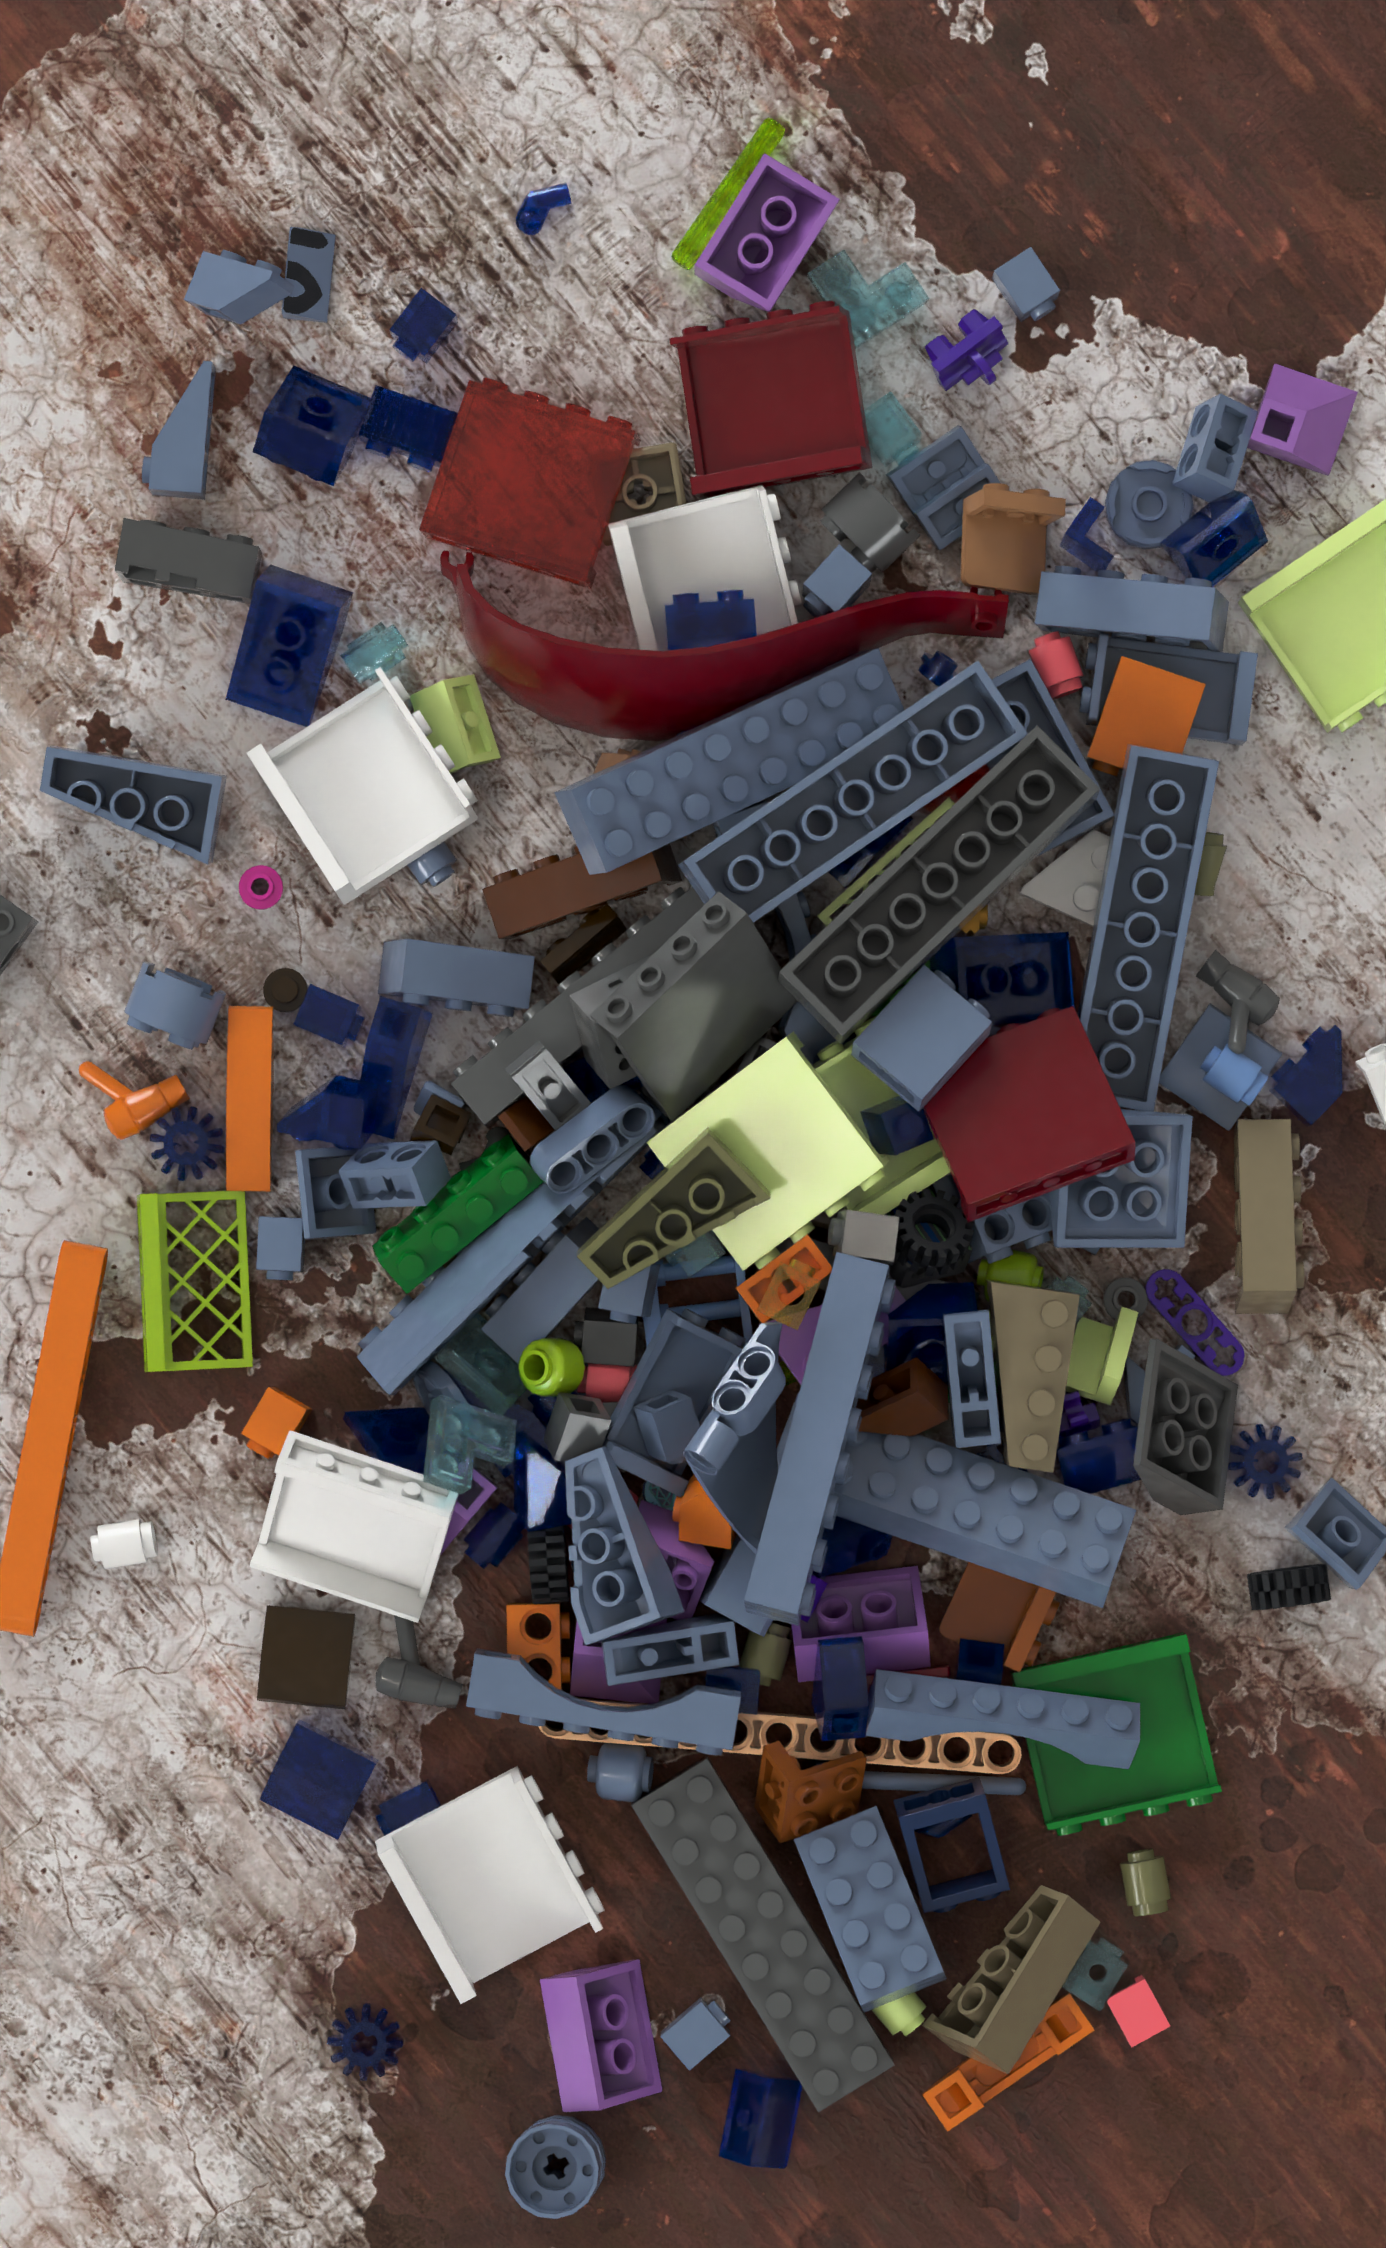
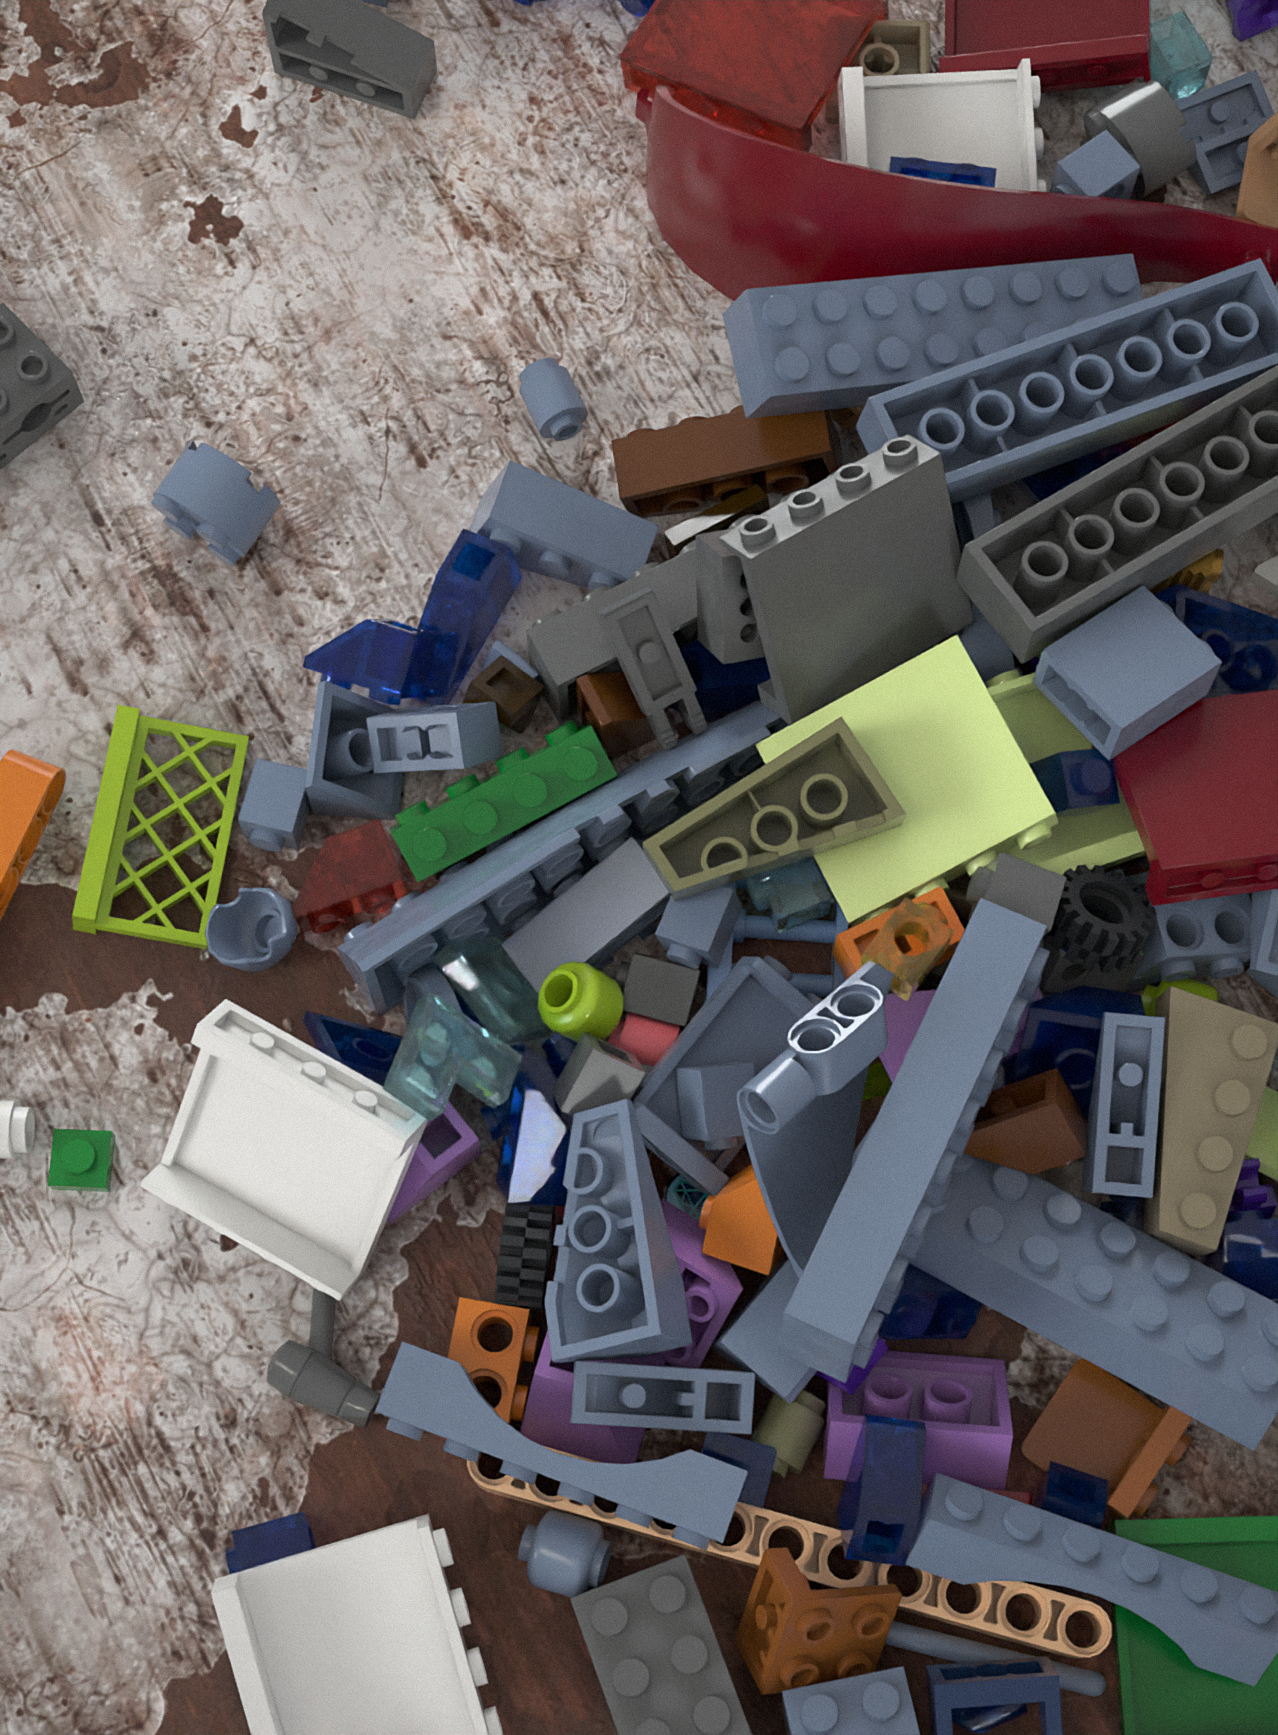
camera: 10 degrees right, 15 degrees down
sand blue wedge [40,746,227,865] -> none
orange piece [79,1061,190,1140] -> none
clear blue gear [150,1106,226,1181] -> none
clear blue slope [225,565,353,727] -> none
orange slope [226,1006,274,1192] -> none
dark pink plate [239,865,283,910] -> none
orange brick [241,1387,313,1459] -> none
white panel [247,667,478,905] -> none
dark brown slope [257,1605,355,1710] -> none
clear blue slope [259,1720,379,1840] -> none
dark brown plate [263,968,308,1012] -> none
clear blue brick [293,984,365,1048] -> none
clear light blue brick [340,622,408,684] -> none
yellowish green panel [410,674,501,774] -> none
clear blue brick [463,1502,527,1569] -> none
sand blue beam [530,1085,655,1194] -> none
none -> green plate [48,1128,115,1192]
none -> sand blue hair [205,888,297,973]
none -> clear red slope [292,819,407,934]

